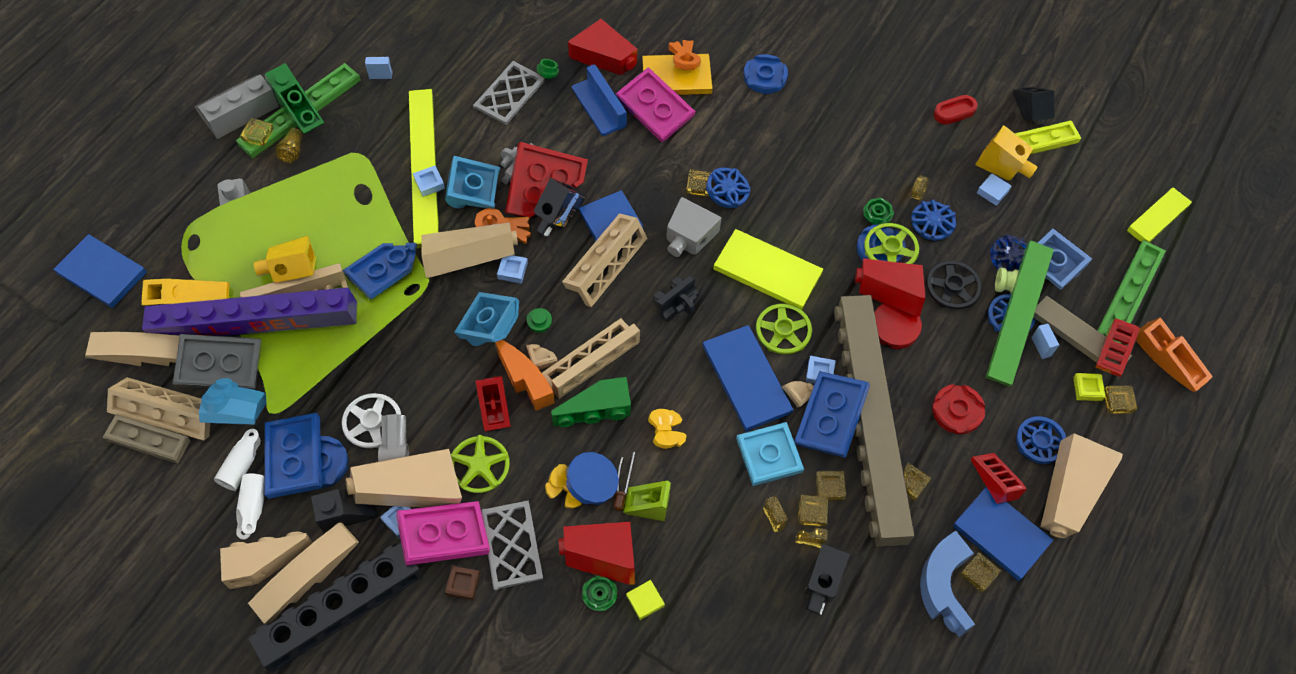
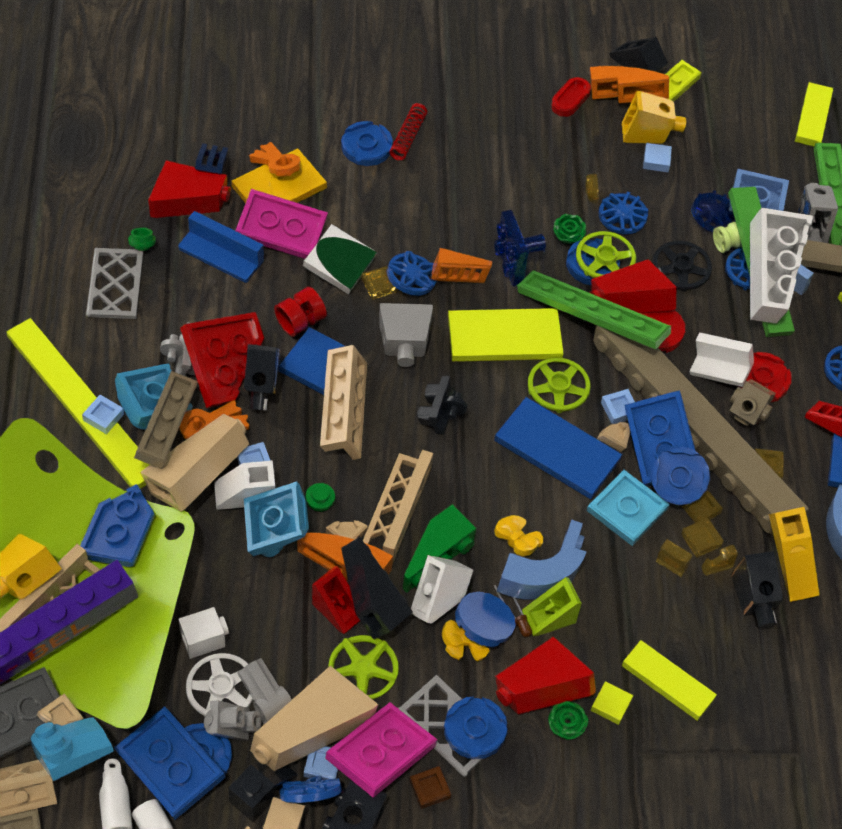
camera: 35 degrees left, 5 degrees down
none -> tan tile [37,694,84,726]
none -> dark tan tile [134,371,198,469]
none -> white brick [179,607,229,659]
none -> dark blue tile [195,143,228,174]
none -> light grey hips [204,700,261,741]
none -> white slope [214,461,275,510]
none -> red wheel [274,287,327,337]
none -> blue wheel [280,776,342,803]
none -> dark green tile [303,224,377,294]
none -> black slope [341,537,413,639]
none -> red piece [389,103,428,160]
none -> white slope [411,555,473,623]
none -> orange slope [431,248,492,283]
none -> blue tile [444,697,507,759]
none -> clear blue plate [494,210,546,287]
none -> medium blue arch [496,520,586,600]
none -> bright green tile [517,270,671,350]
none -> orange slope [590,66,669,103]
none -> neon yellow tile [622,640,717,721]
none -> blue tile [651,447,710,505]
none -> white panel [689,332,754,387]
none -> dark tan brick [729,379,776,426]
none -> white wedge [750,208,813,324]
none -> yellow slope [769,507,819,602]
none -> light grey torso [798,183,838,243]

